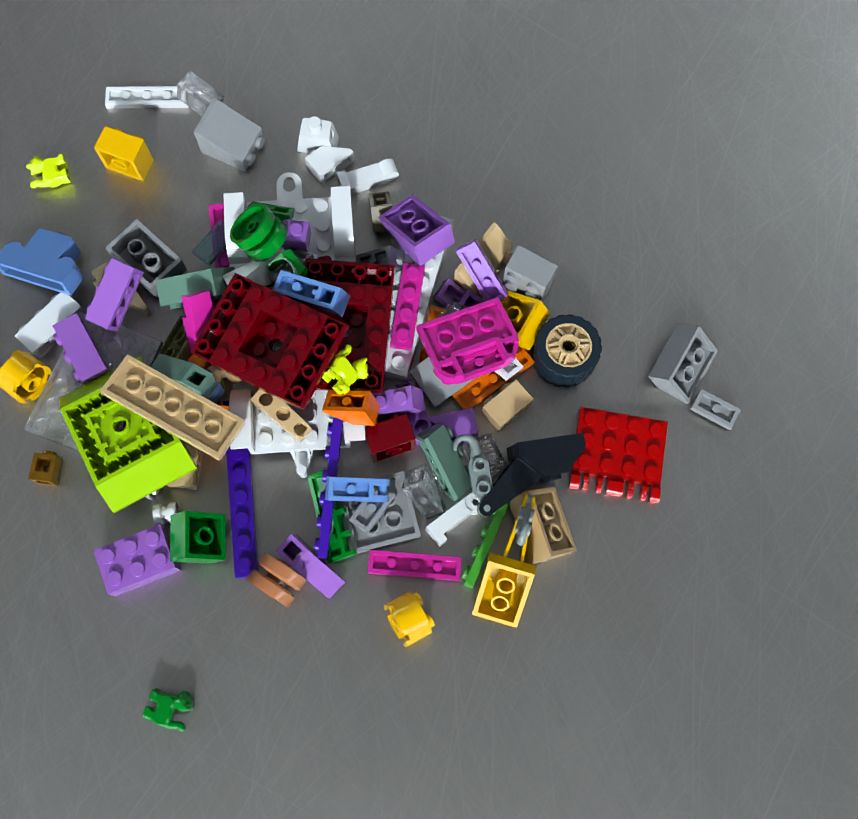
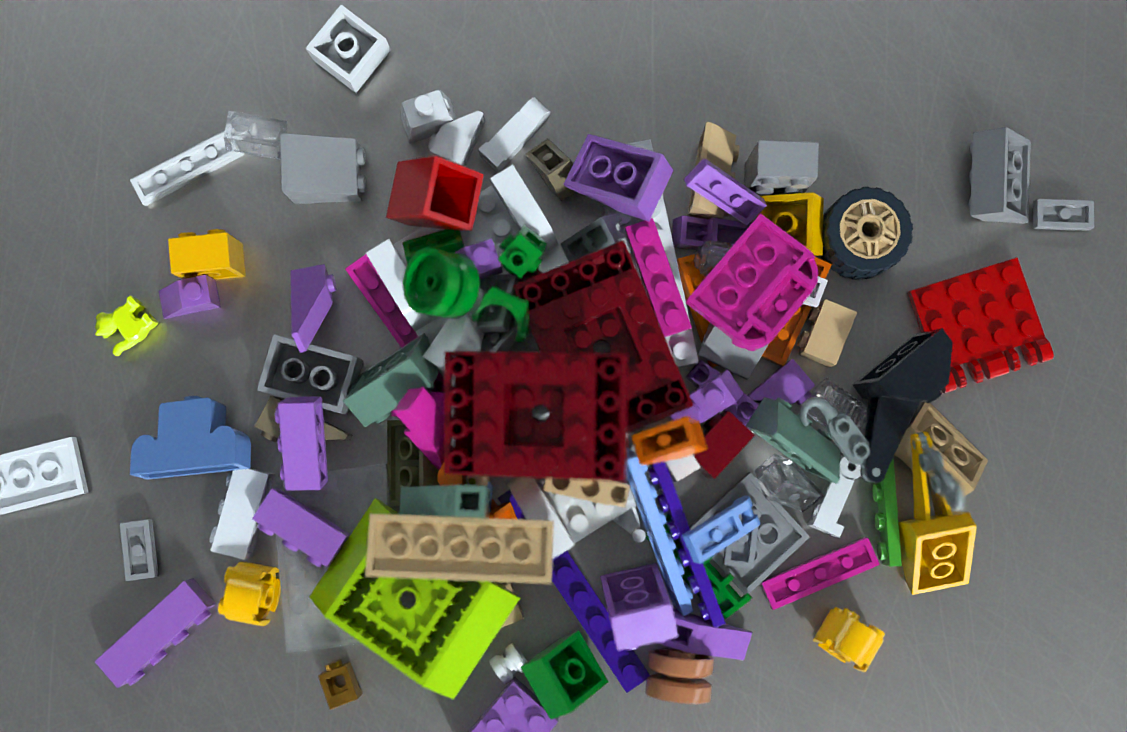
camera: 25 degrees left, 10 degrees up
clear light blue tile [192,220,226,266] -> none
medium blue slope [273,270,350,317] -> none
neon yellow animal [322,344,369,394] -> none
none -> medium lavender slope [159,275,221,319]
none -> medium lavender slope [291,264,336,353]
none -> white brick [306,5,391,93]
none -> red slope [386,156,484,231]
none -> green brick [498,224,547,278]
none -> medium lavender brick [600,563,678,650]
none -> light blue plate [627,448,694,616]

